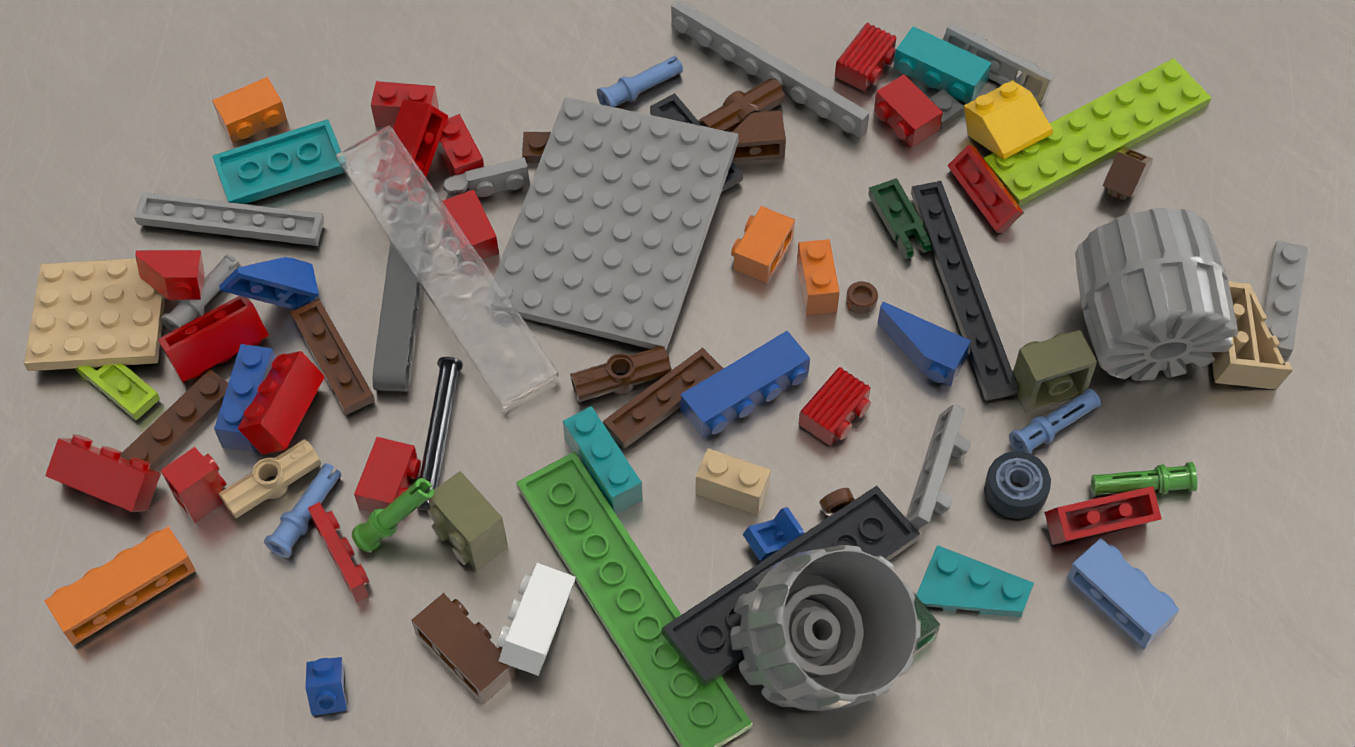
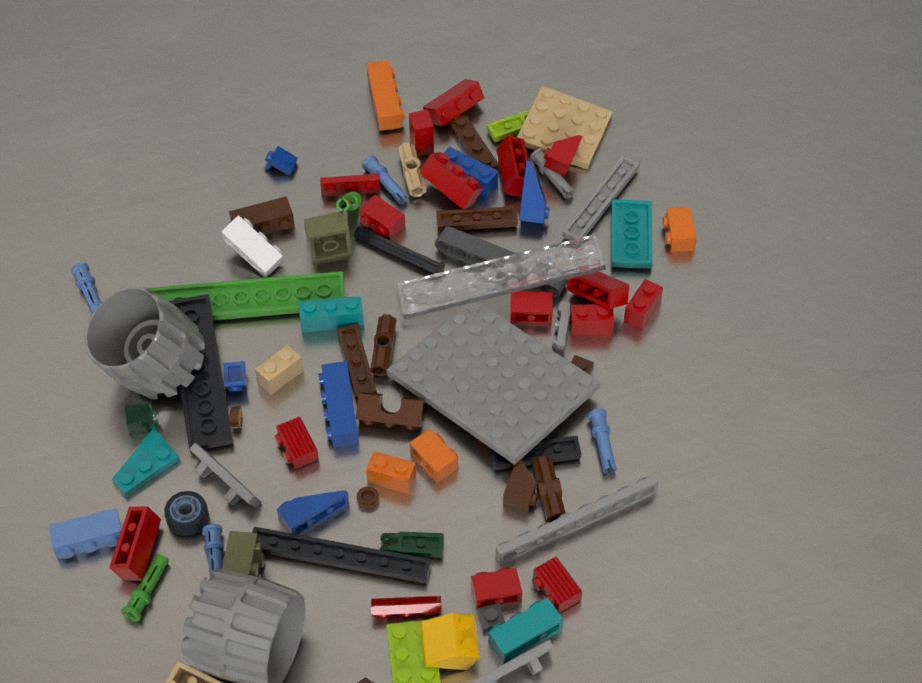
camera: 115 degrees right, 5 degrees down
none -> reddish brown arch [356,391,426,430]

